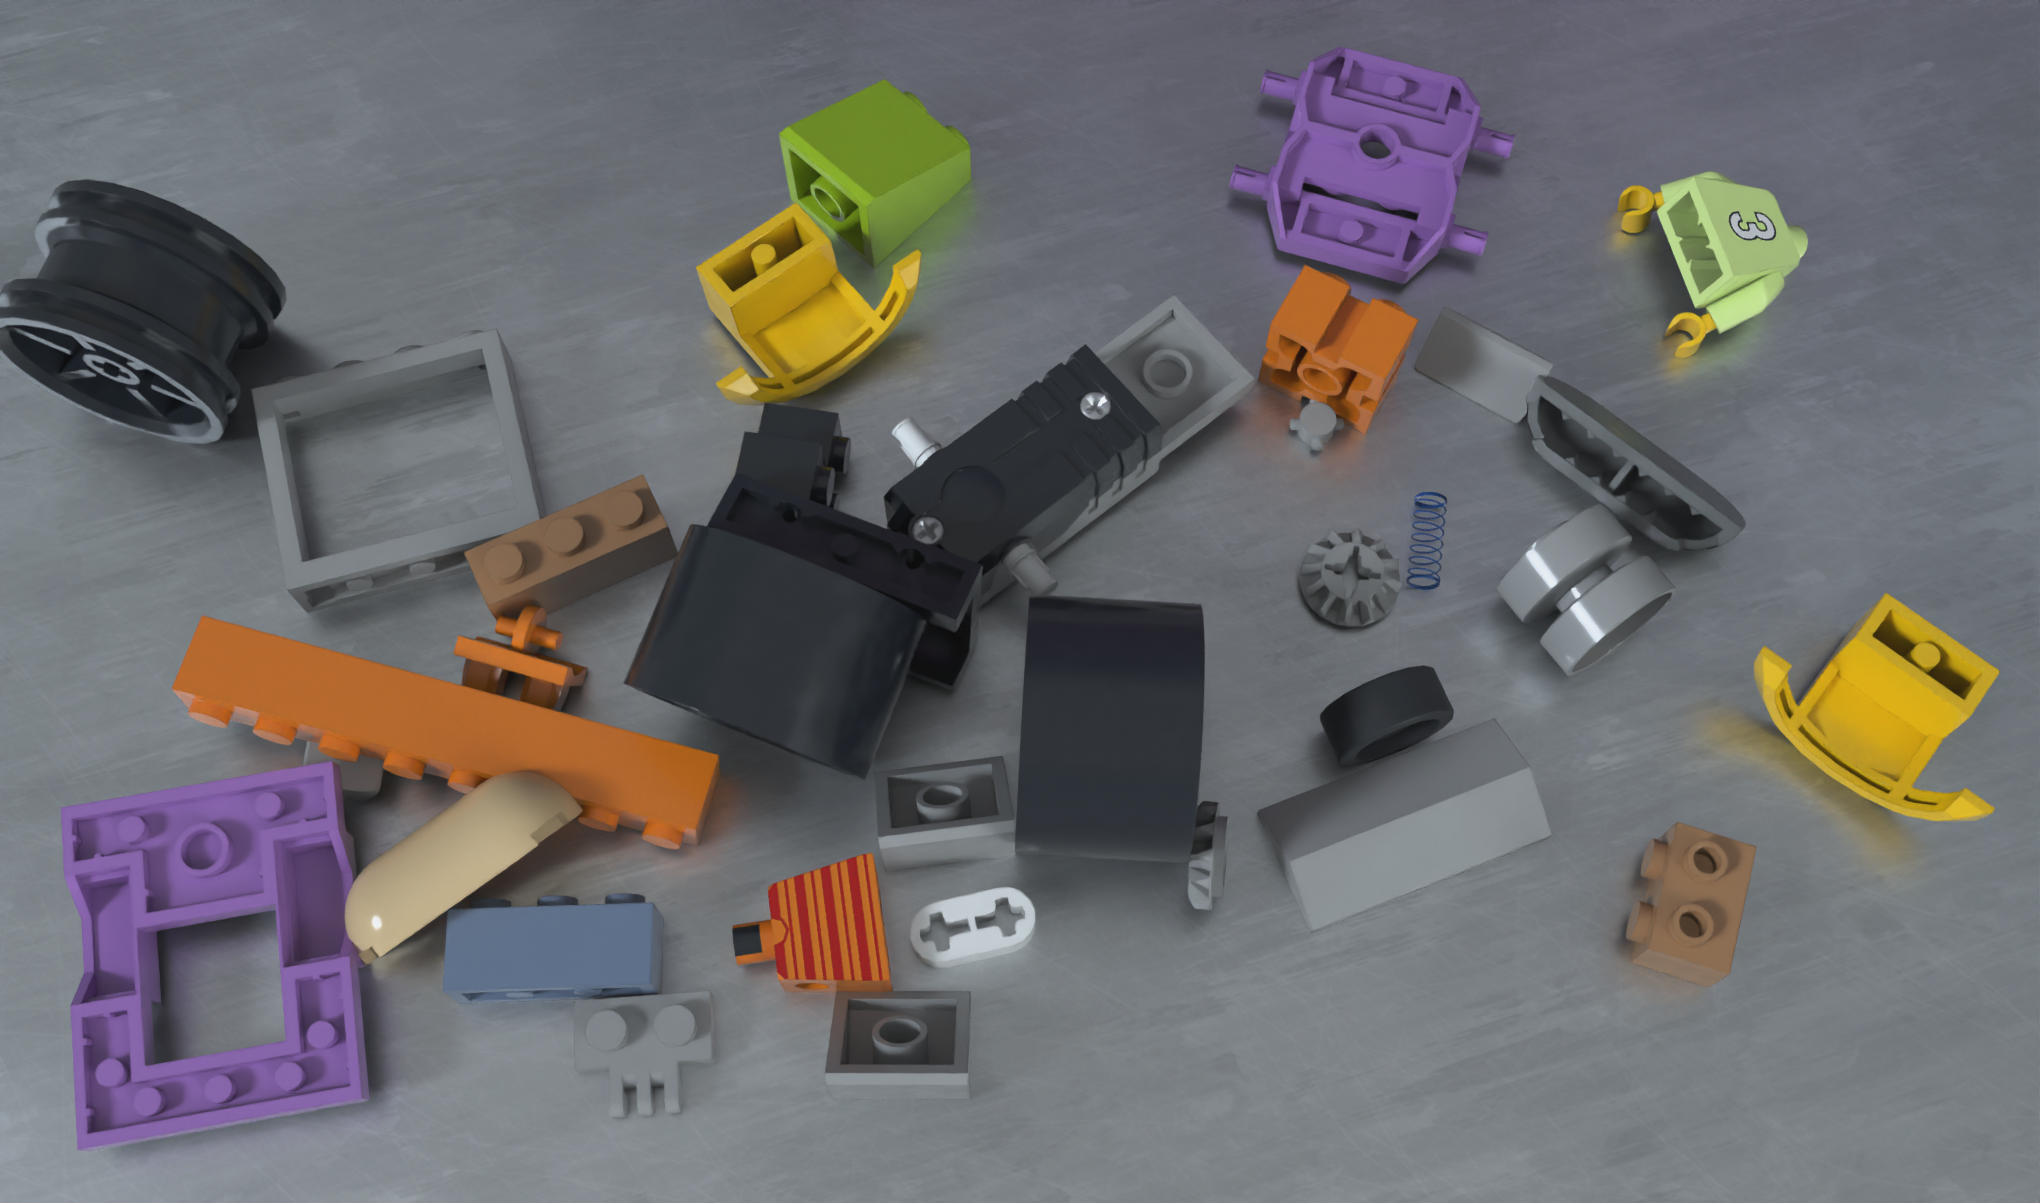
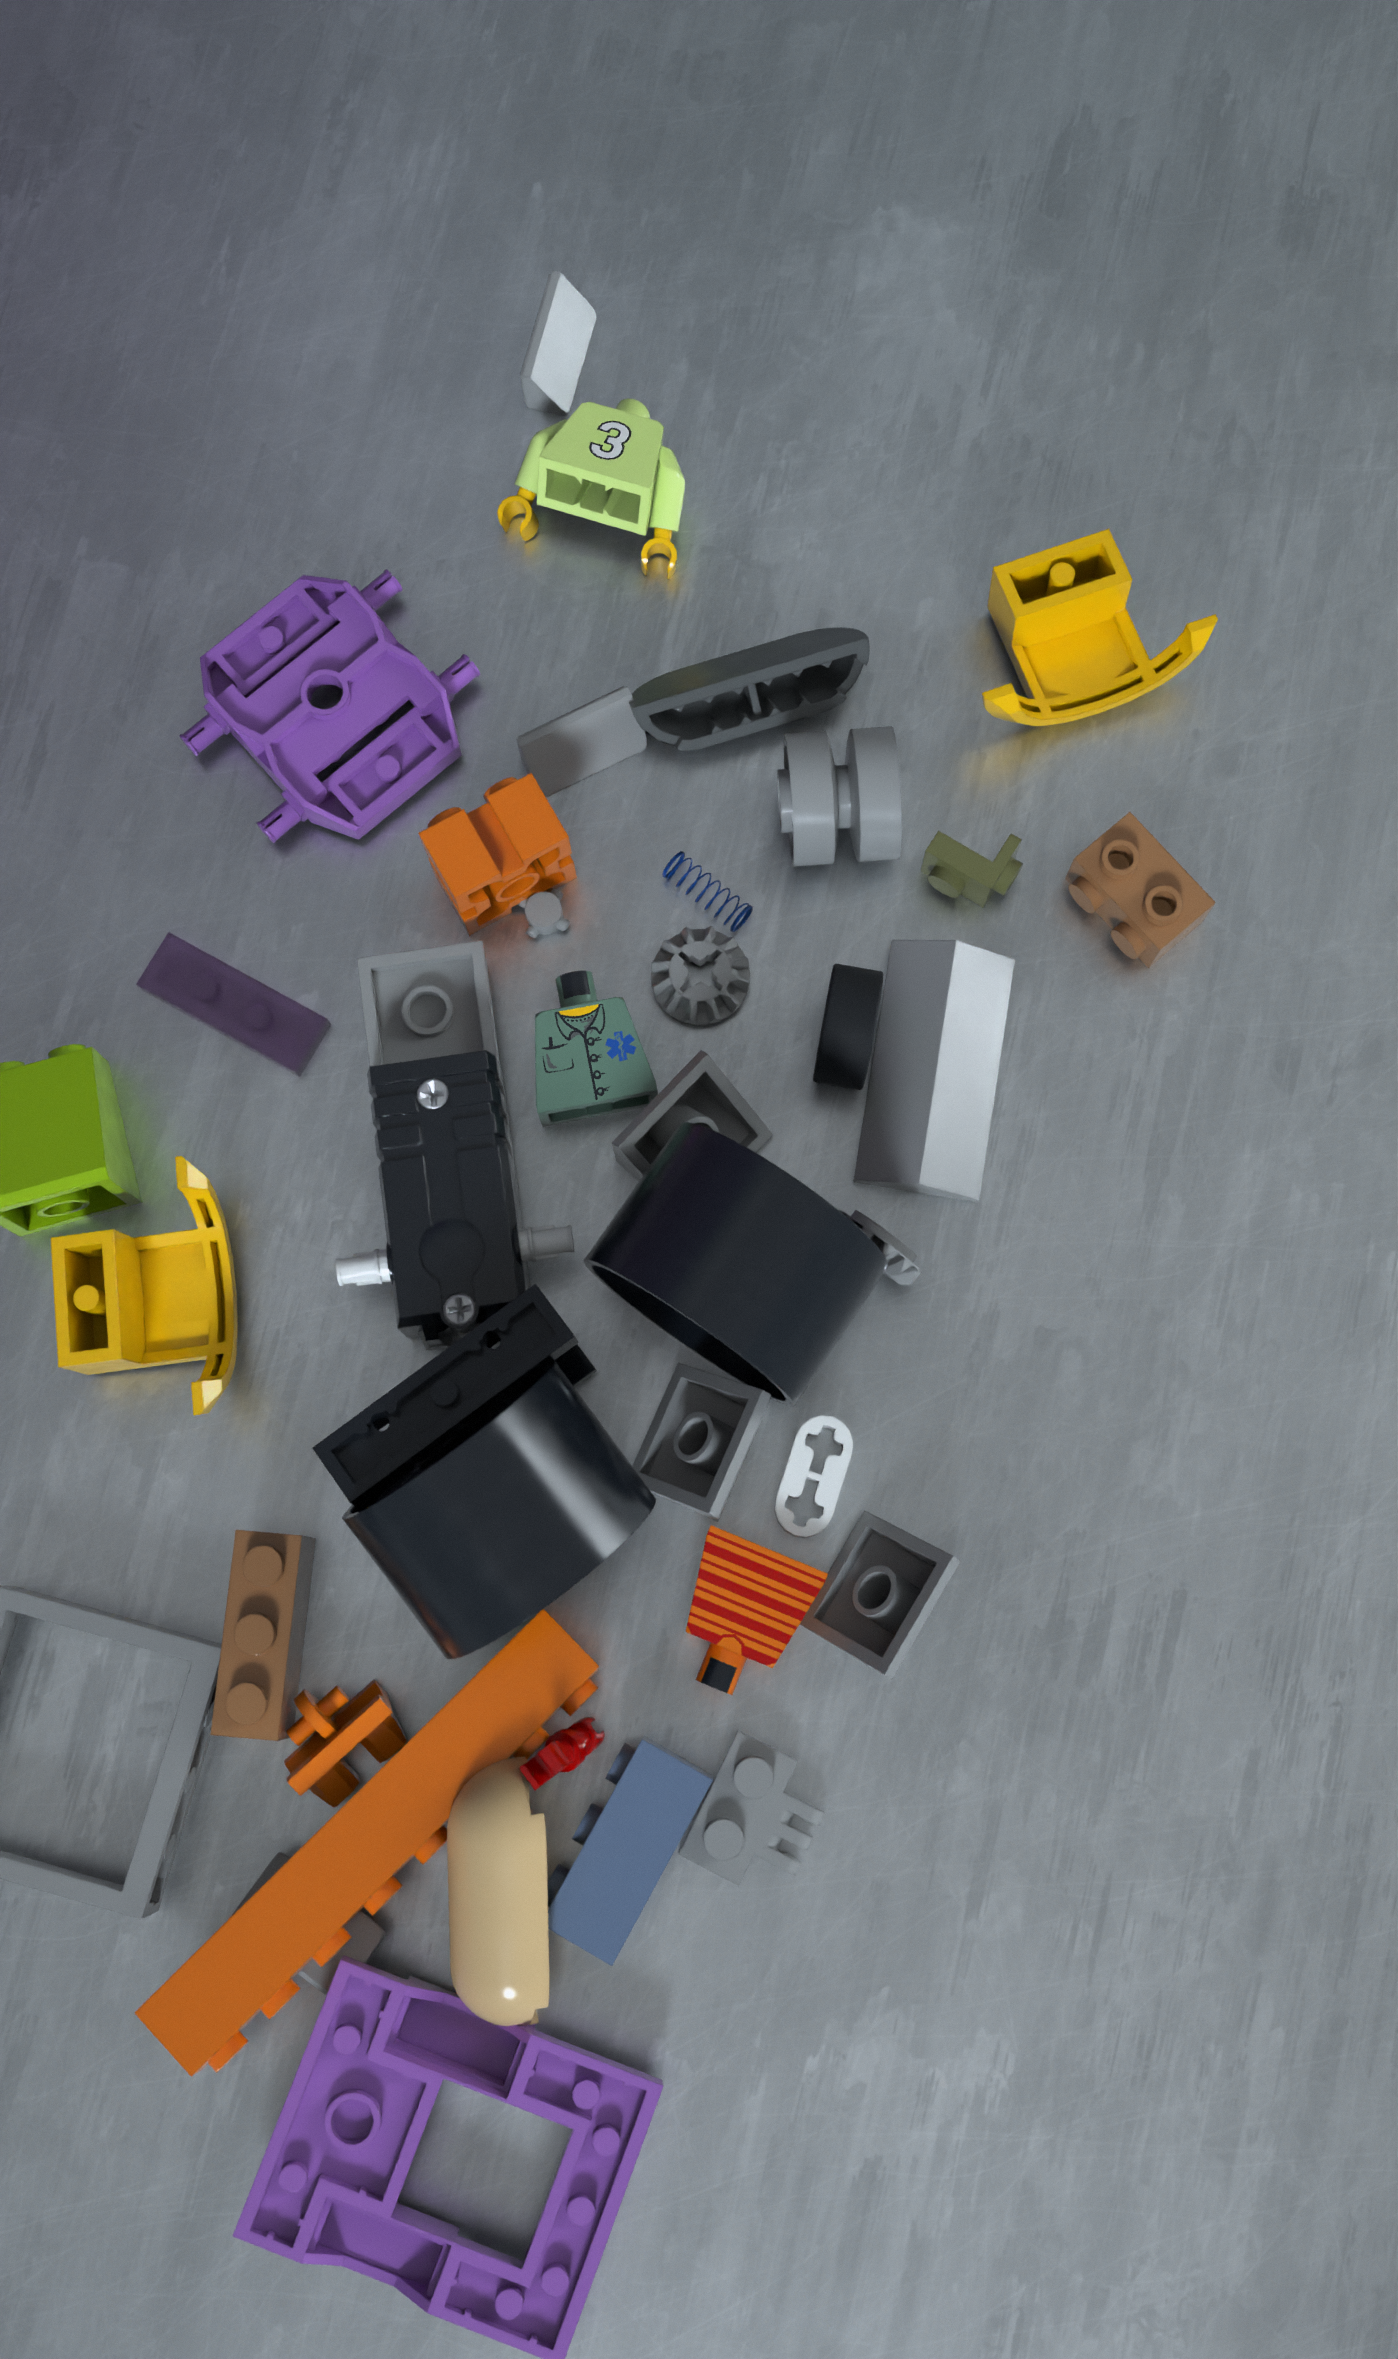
camera: 55 degrees left, 10 degrees up
black brick [735,403,851,511] -> none
none -> clear purple tile [136,932,332,1077]
none -> red piece [519,1717,605,1790]
none -> slope [520,270,596,416]
none -> sand green torso [535,971,658,1127]
none -> light grey slope [612,1050,773,1182]
none -> olive bracket [920,830,1023,908]

